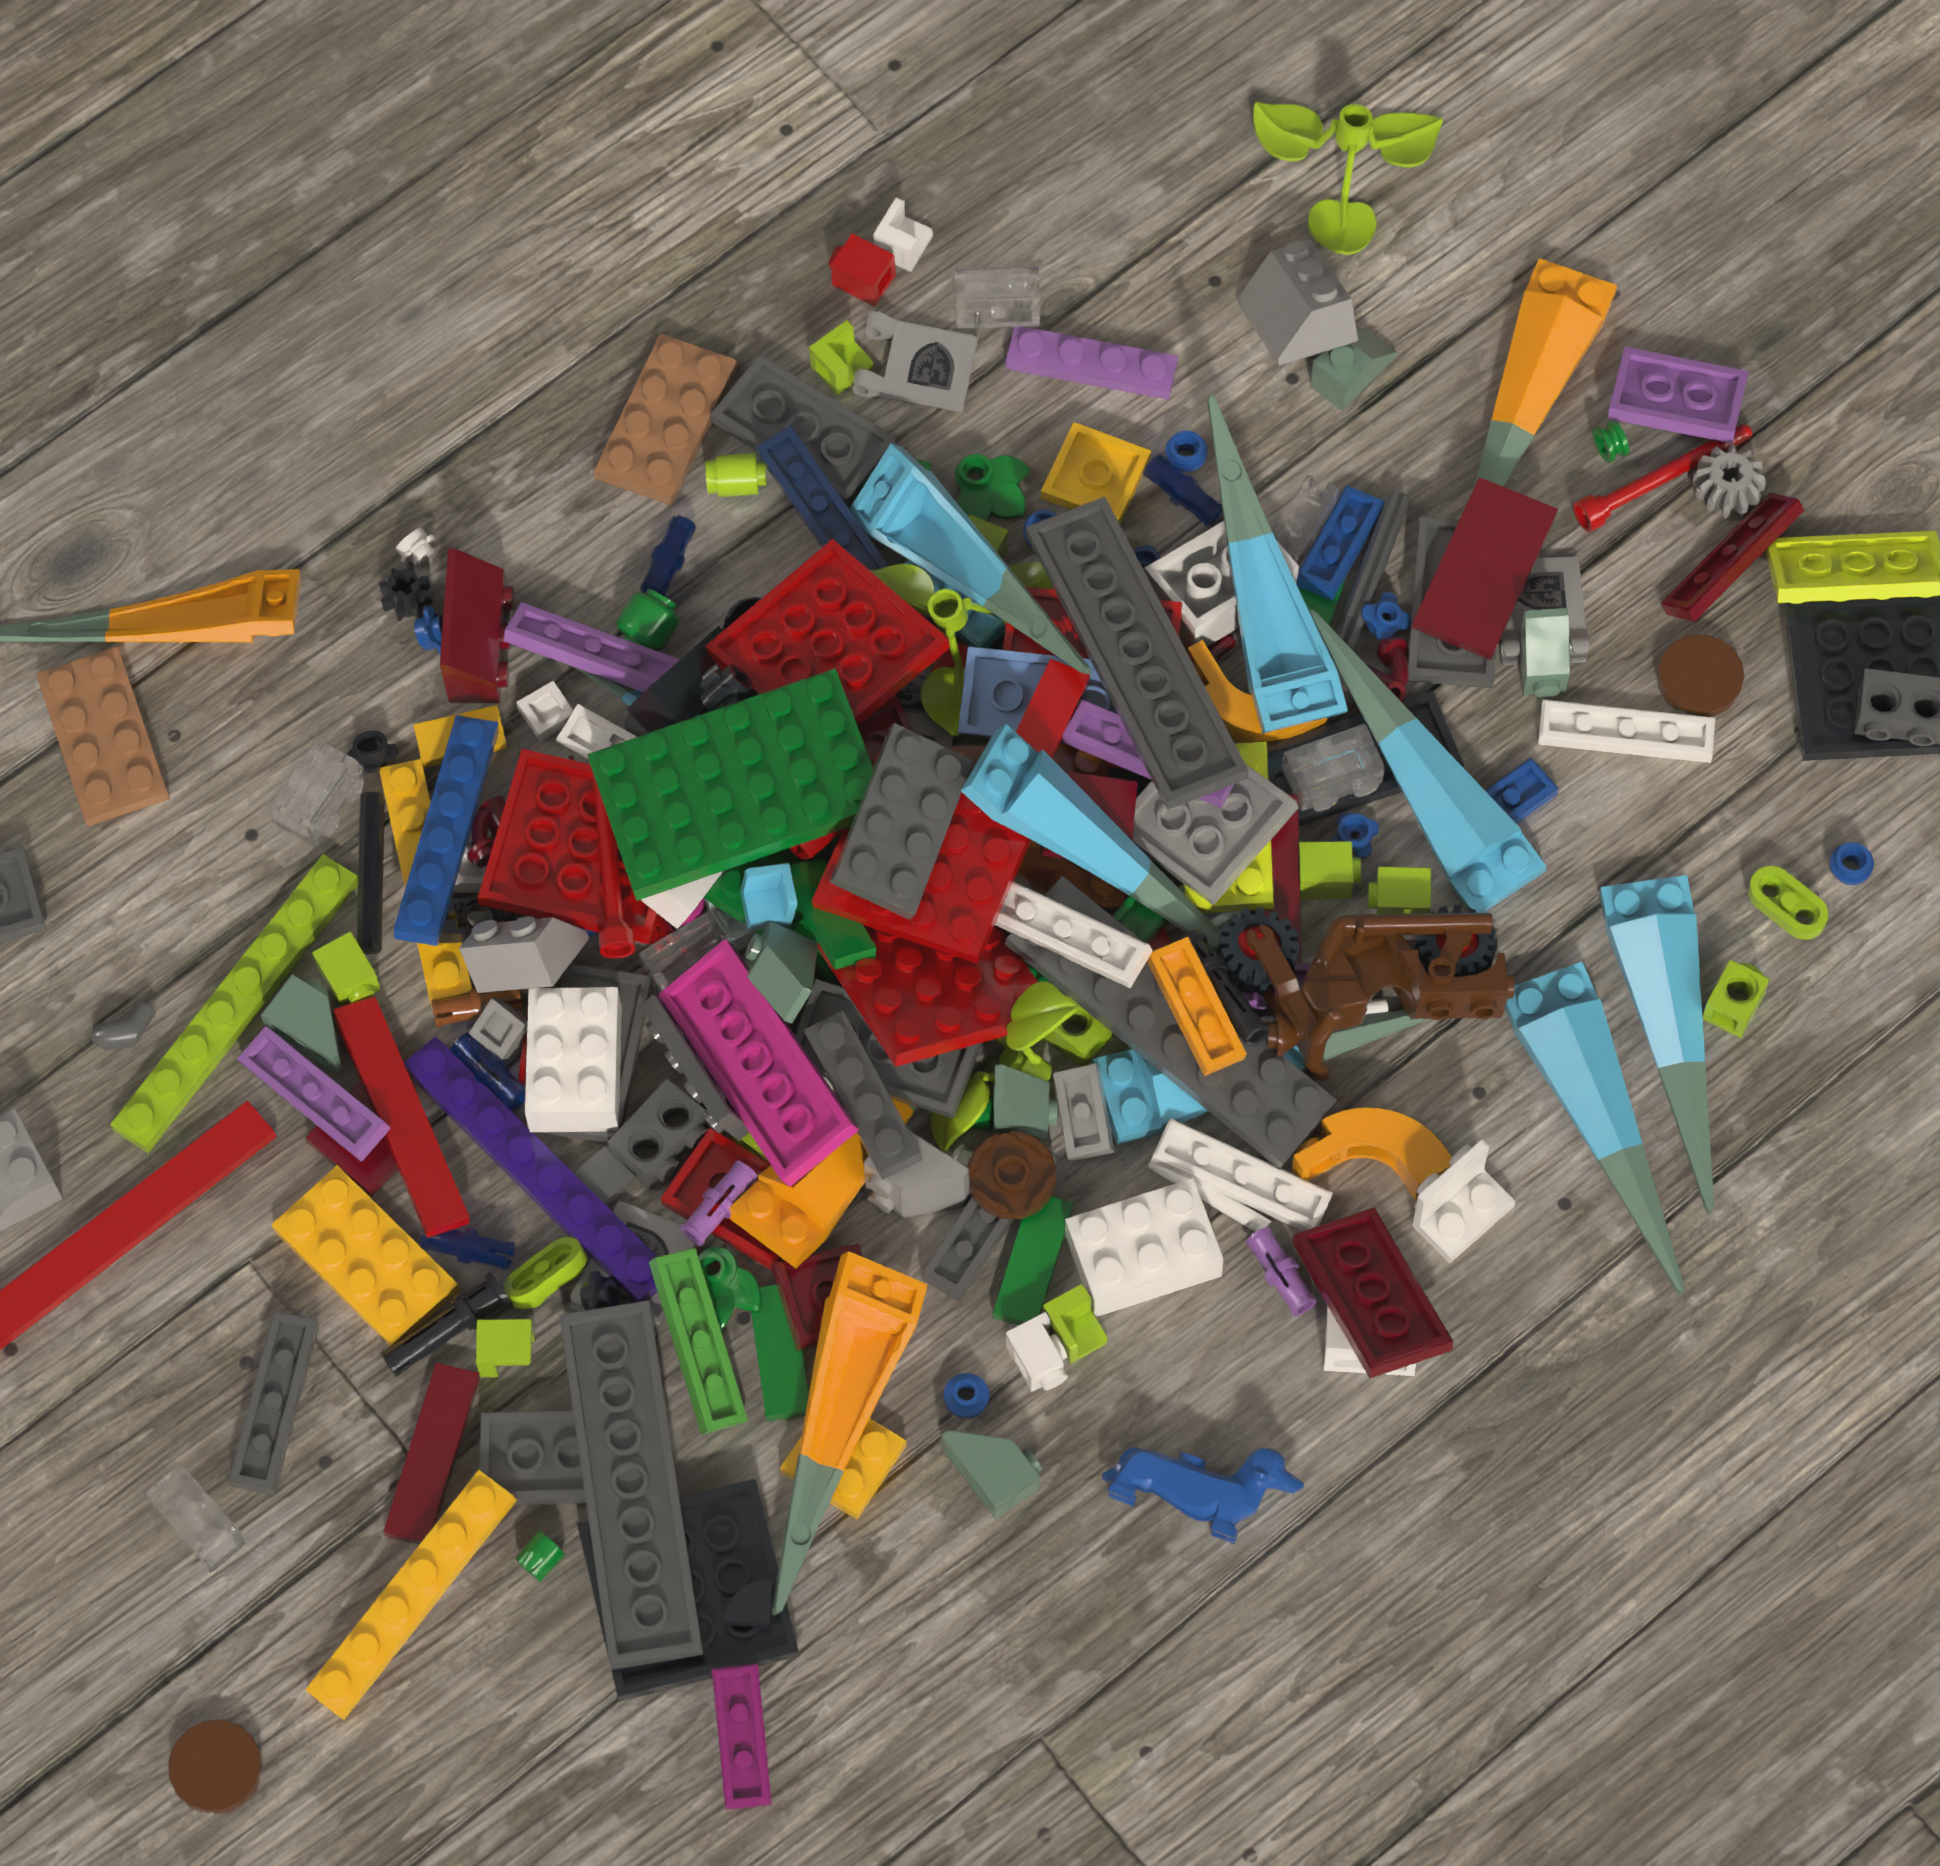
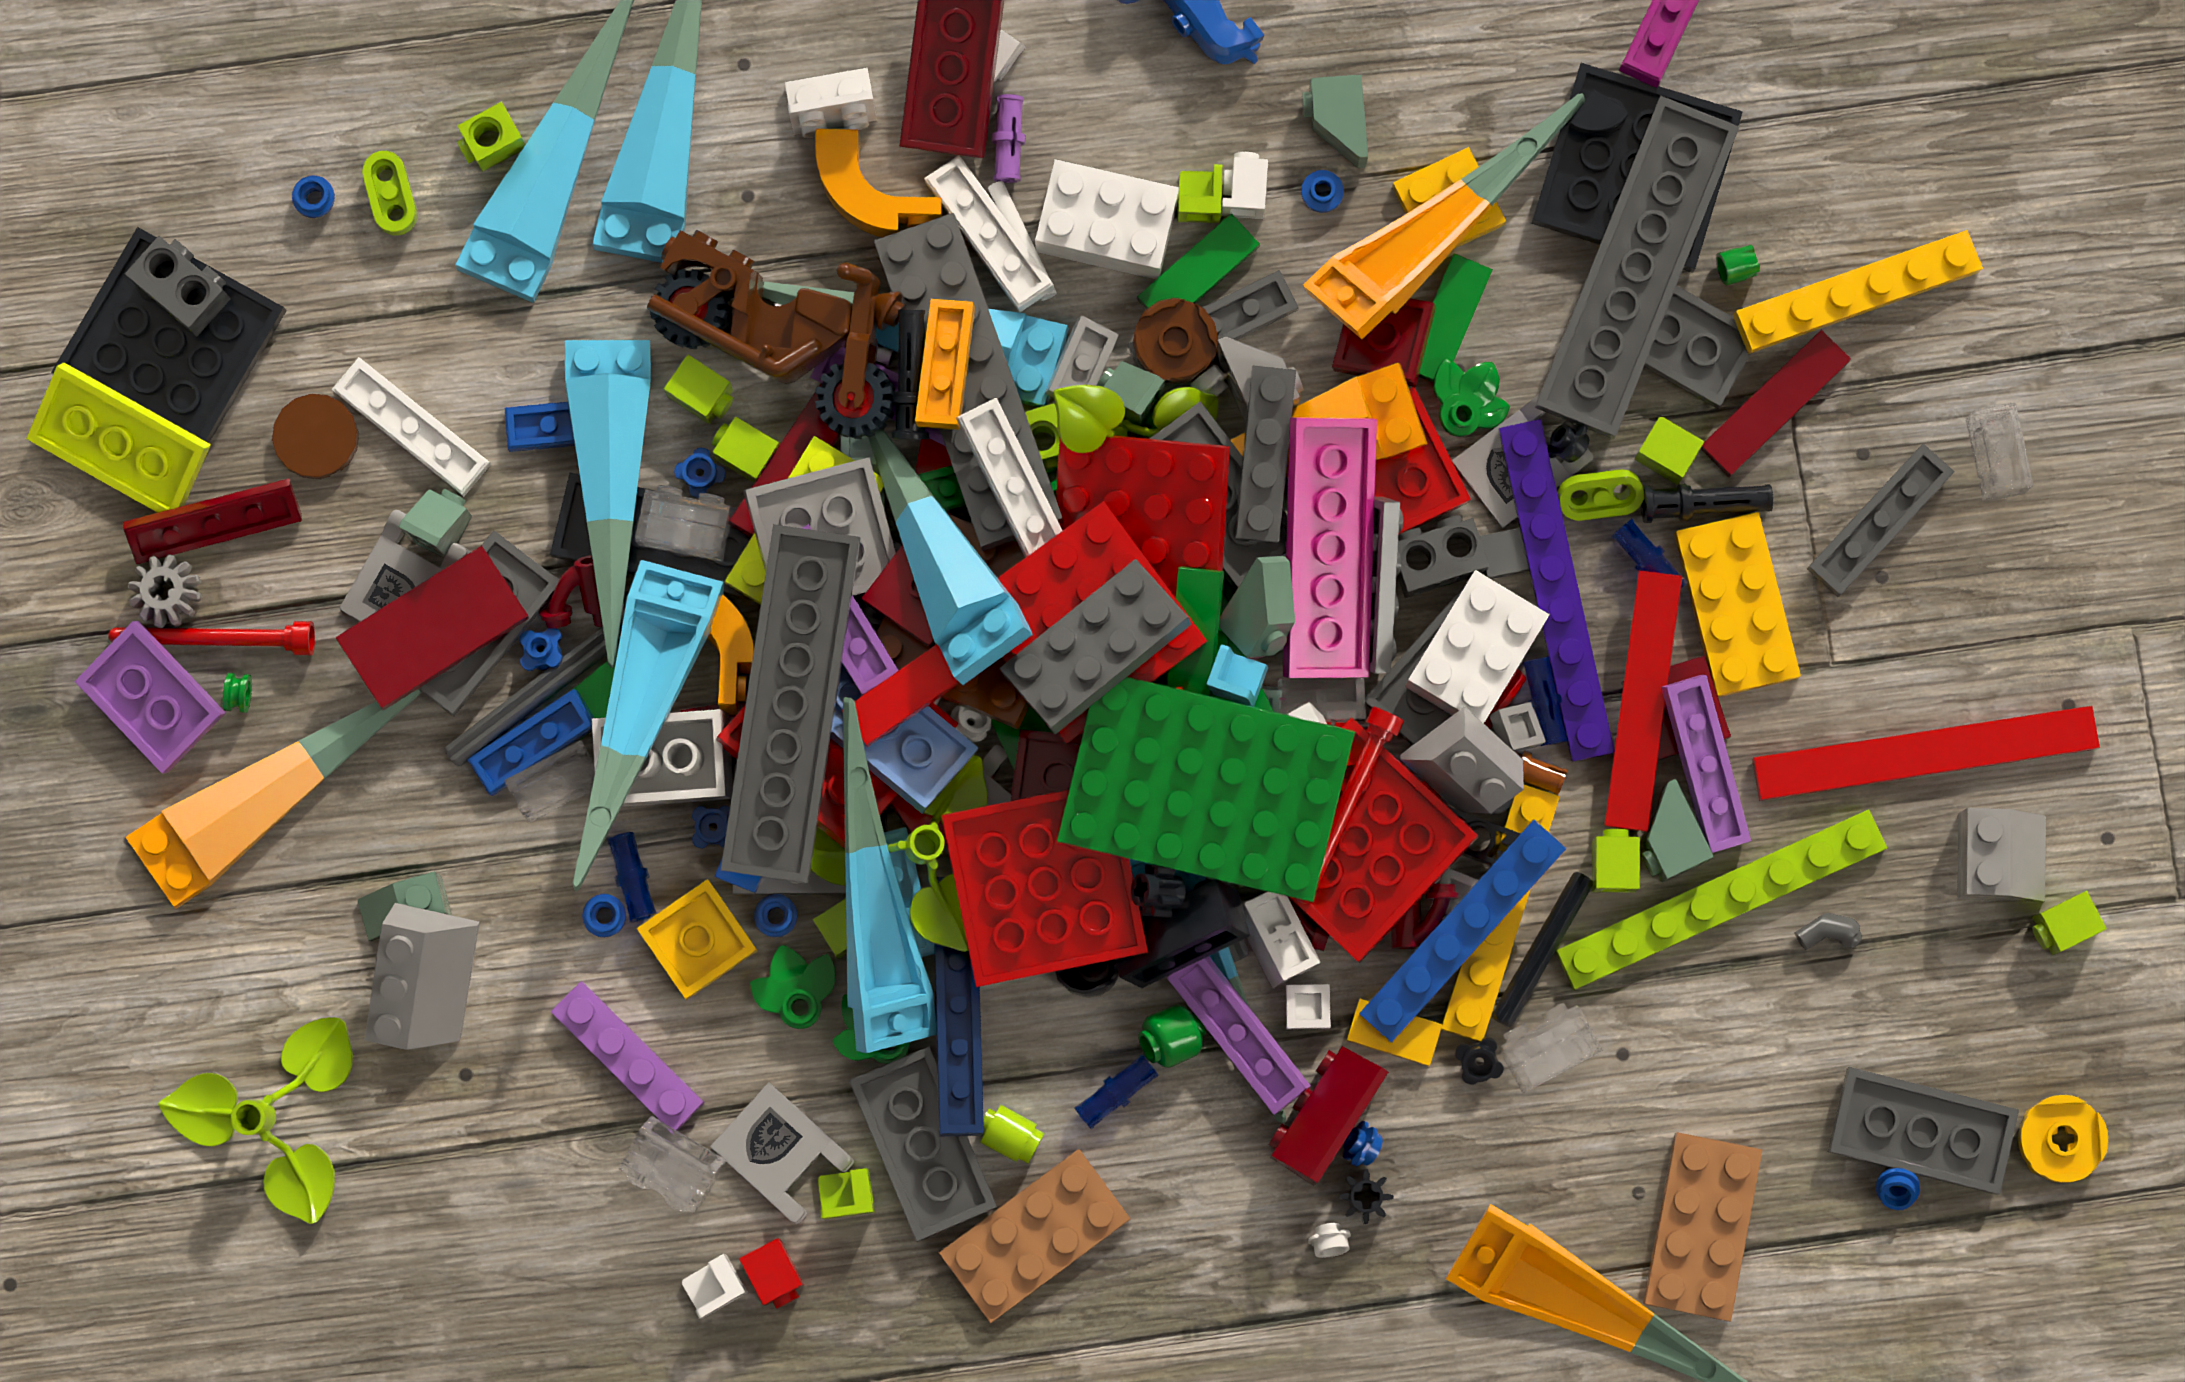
camera: 150 degrees left, 15 degrees up
reddish brown tile [168,1720,262,1814] -> none
bright green plate [649,1248,748,1435] -> none
medium lavender pin [680,1160,758,1246] -> none

